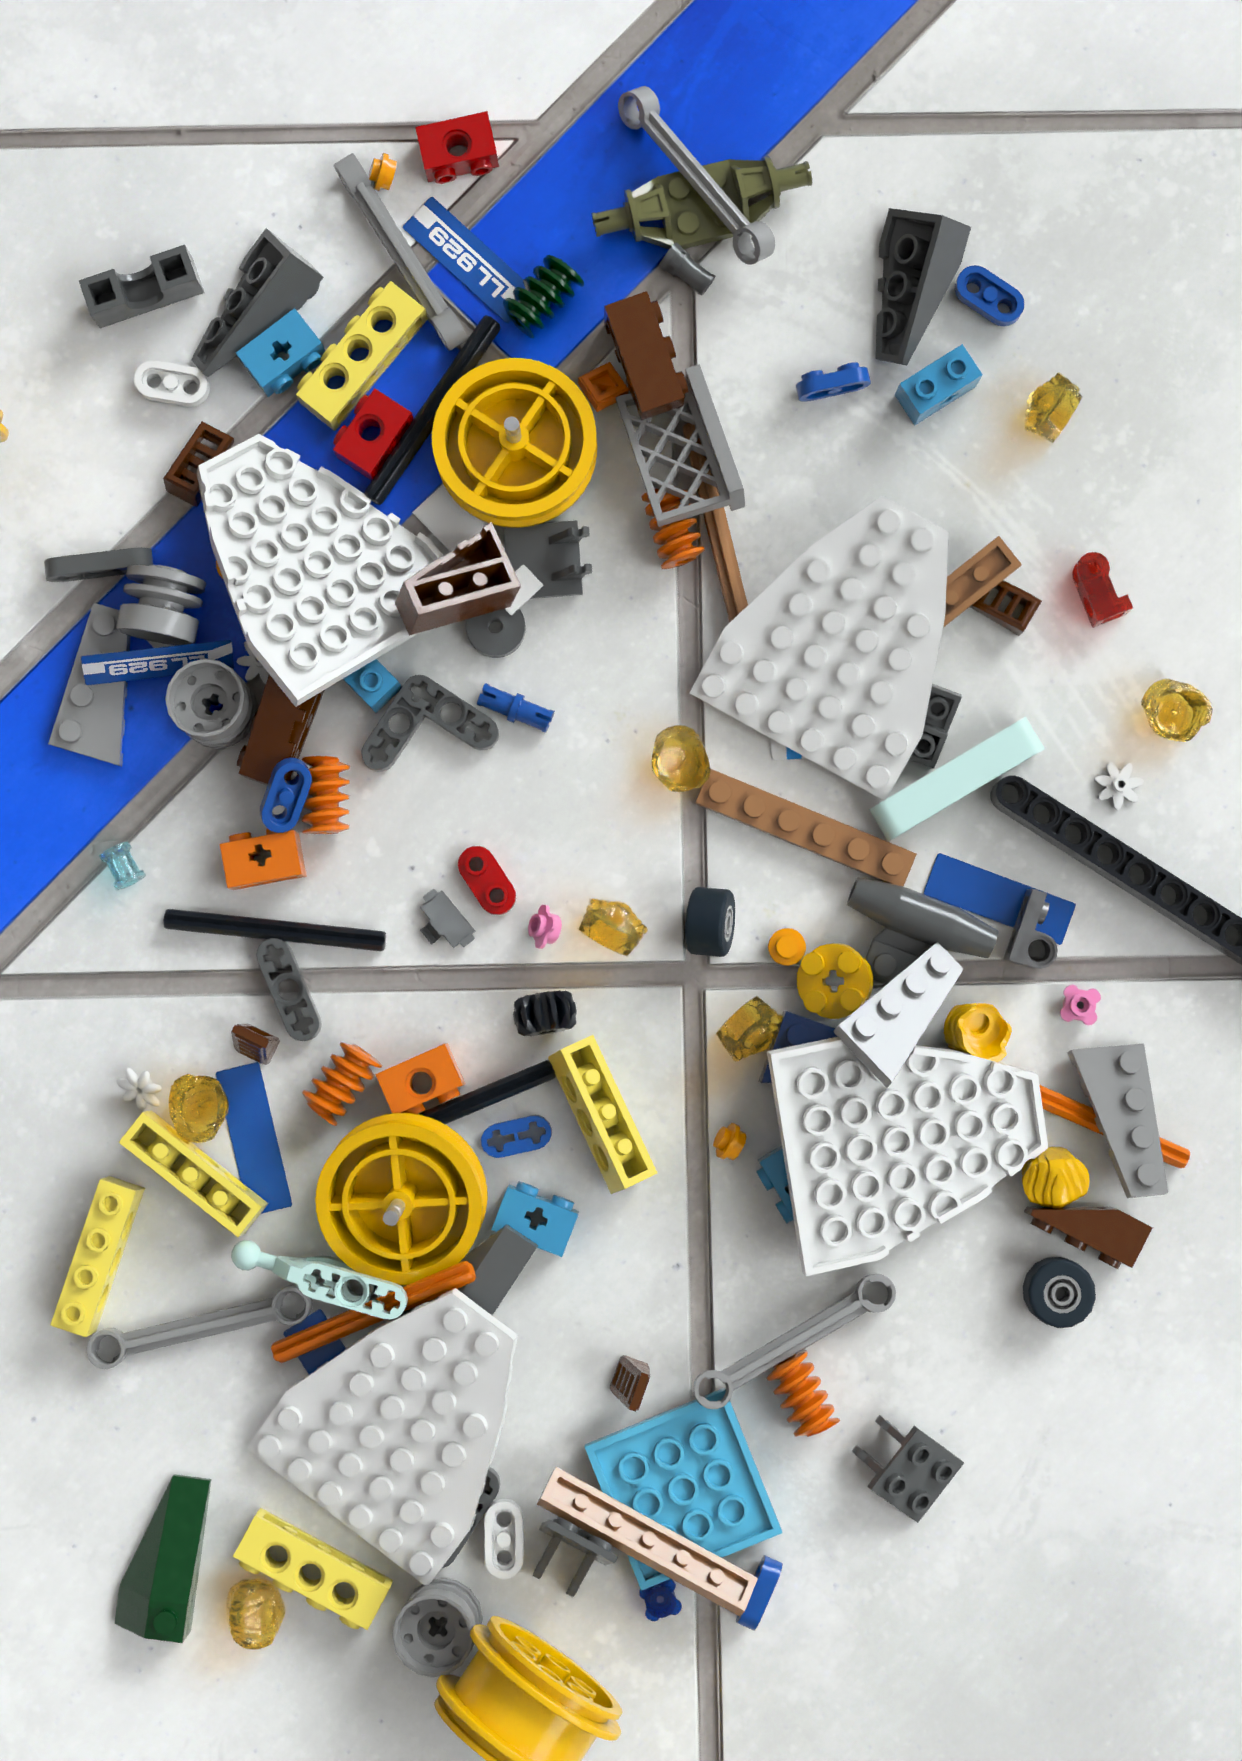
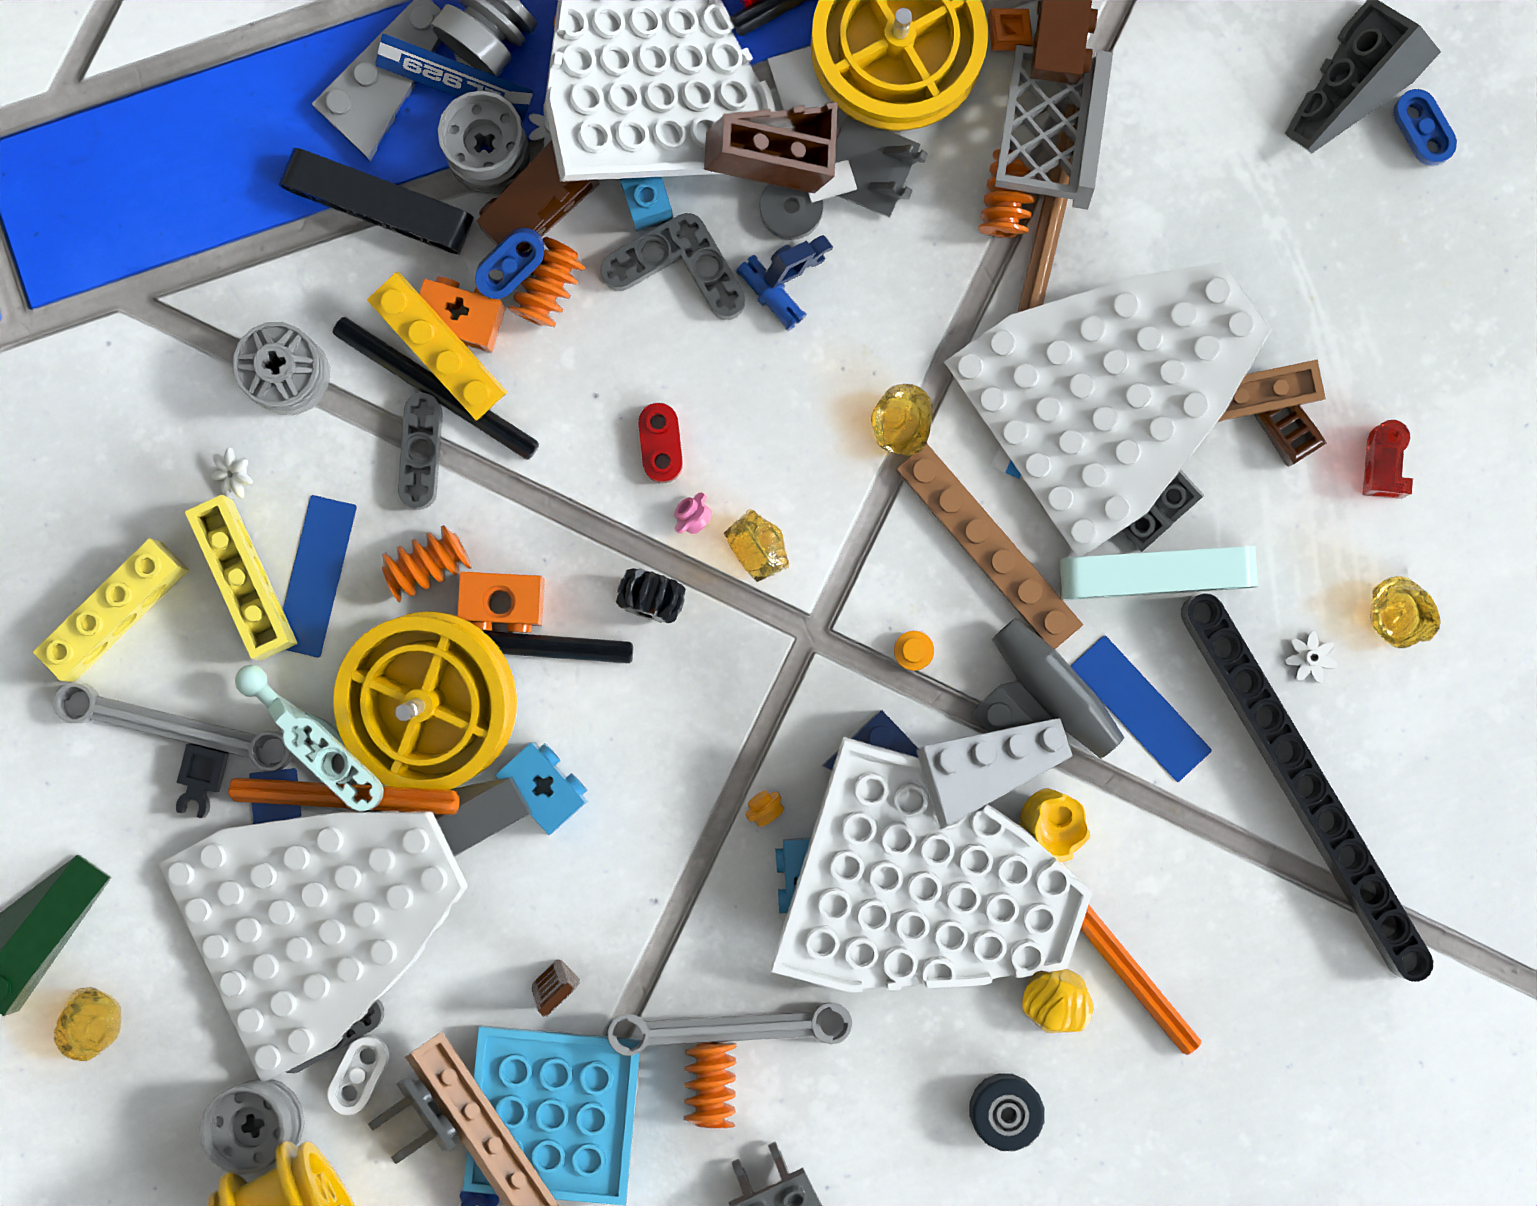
camera: 25 degrees right, 0 degrees up
clear light blue bush [99,842,146,890] -> none
clear yellow hair [169,1074,229,1143] -> none
reddish brown slope [231,1024,280,1065] -> none
light yellow brick [233,1508,393,1630] -> none
piece [420,889,476,948] -> none
blue beam [481,1115,552,1158] -> none
light yellow brick [548,1035,657,1194] -> none
black wheel [685,887,735,957] -> none
clear yellow hair [716,996,783,1062] -> none
blue plate [796,362,871,402] -> none
yellow plate [797,943,873,1019] -> none
dark azure brick [895,344,983,426] -> none
flat silver plate [1003,889,1058,969] -> none
clear yellow hair [1024,372,1082,443] -> none
reddish brown slope [1024,1207,1153,1269] -> none
bright pink plate [1060,985,1101,1025] -> none
light grey wing [1067,1044,1168,1198] -> none
none -> black plate [176,743,229,818]
none -> light grey wheel [233,322,330,415]
none -> black beam [279,148,474,255]
none -> yellow plate [366,272,508,421]
none -> dark blue plate [763,235,833,289]

